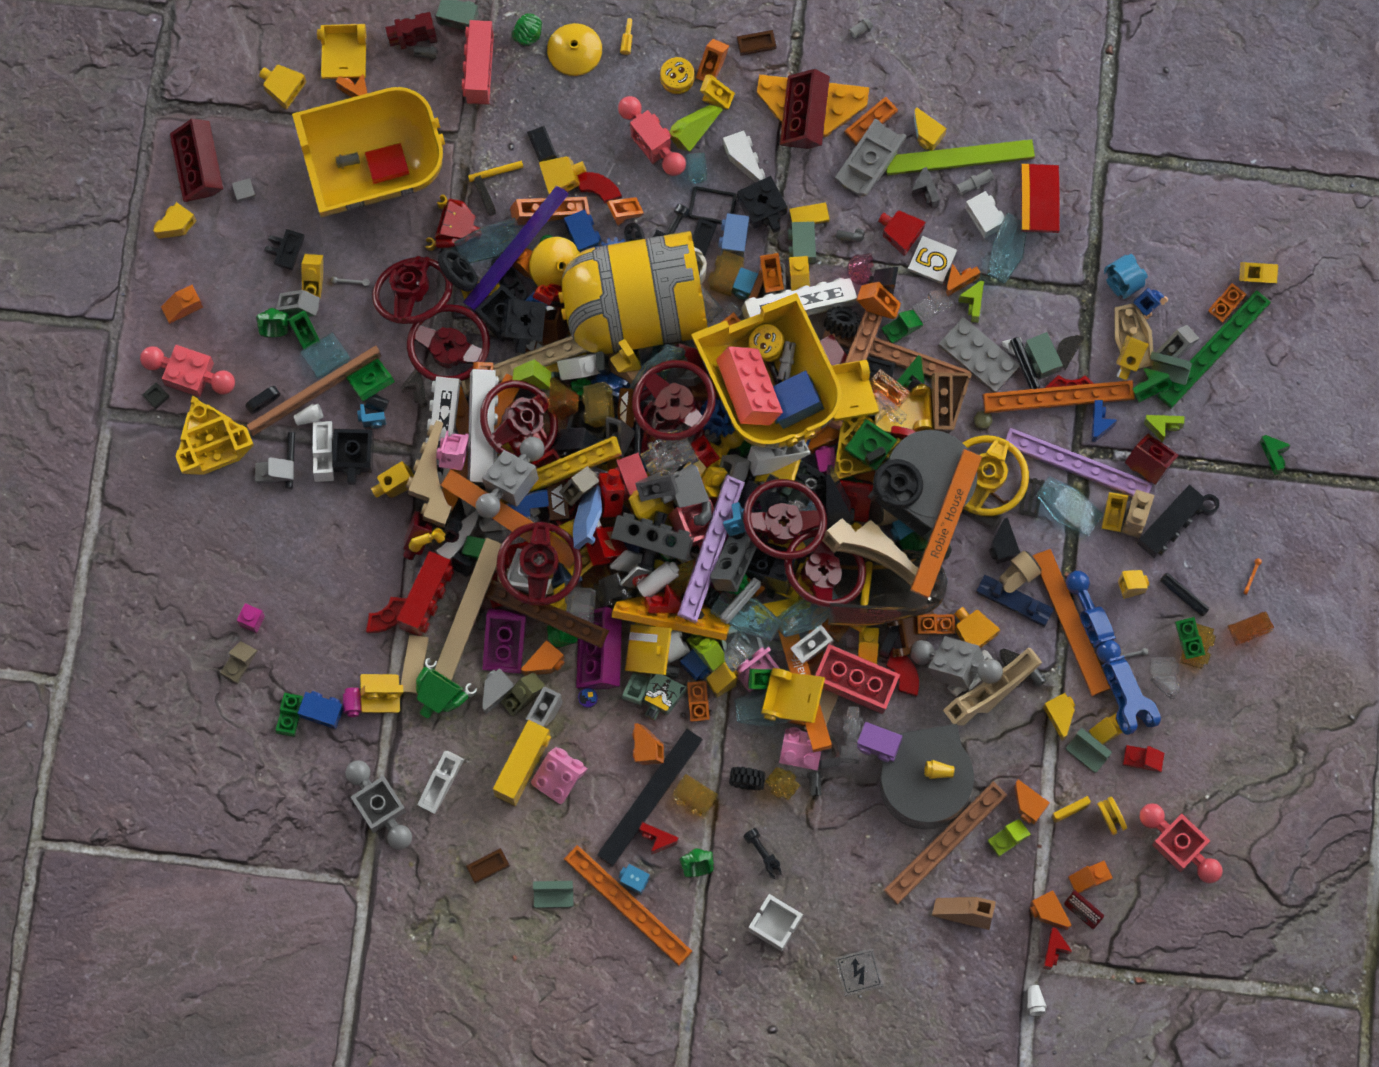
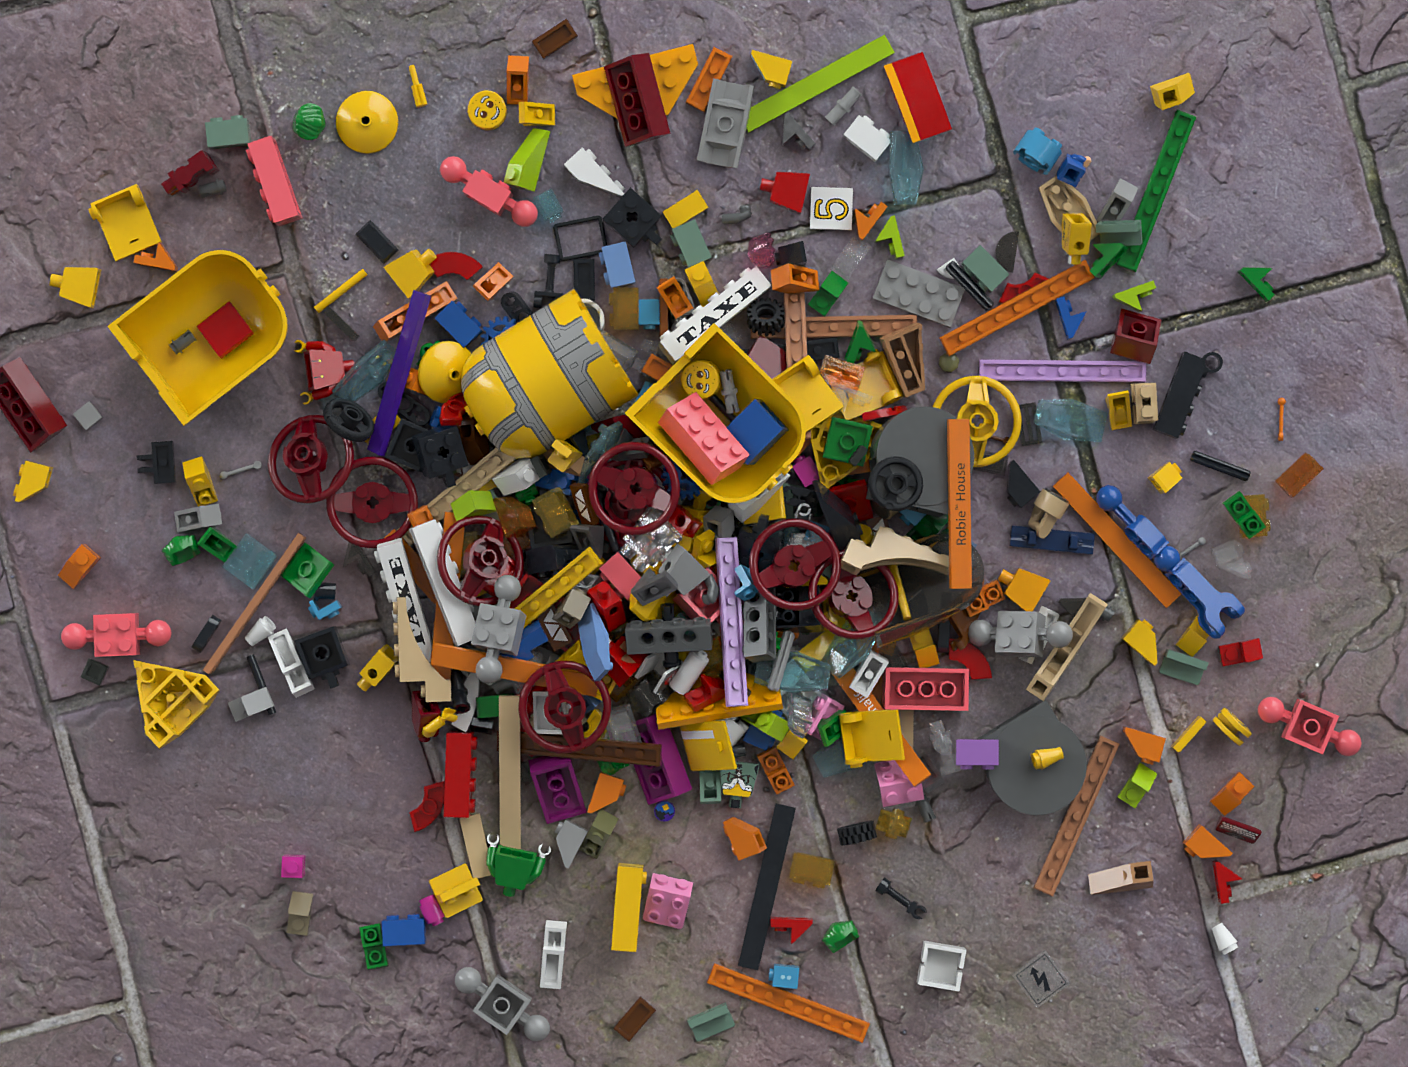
camera: 25 degrees left, 15 degrees up
bright pink hinge [436,431,469,470] -> none
light grey slope [526,687,563,727] -> none
orange slope [1208,283,1247,323] -> none

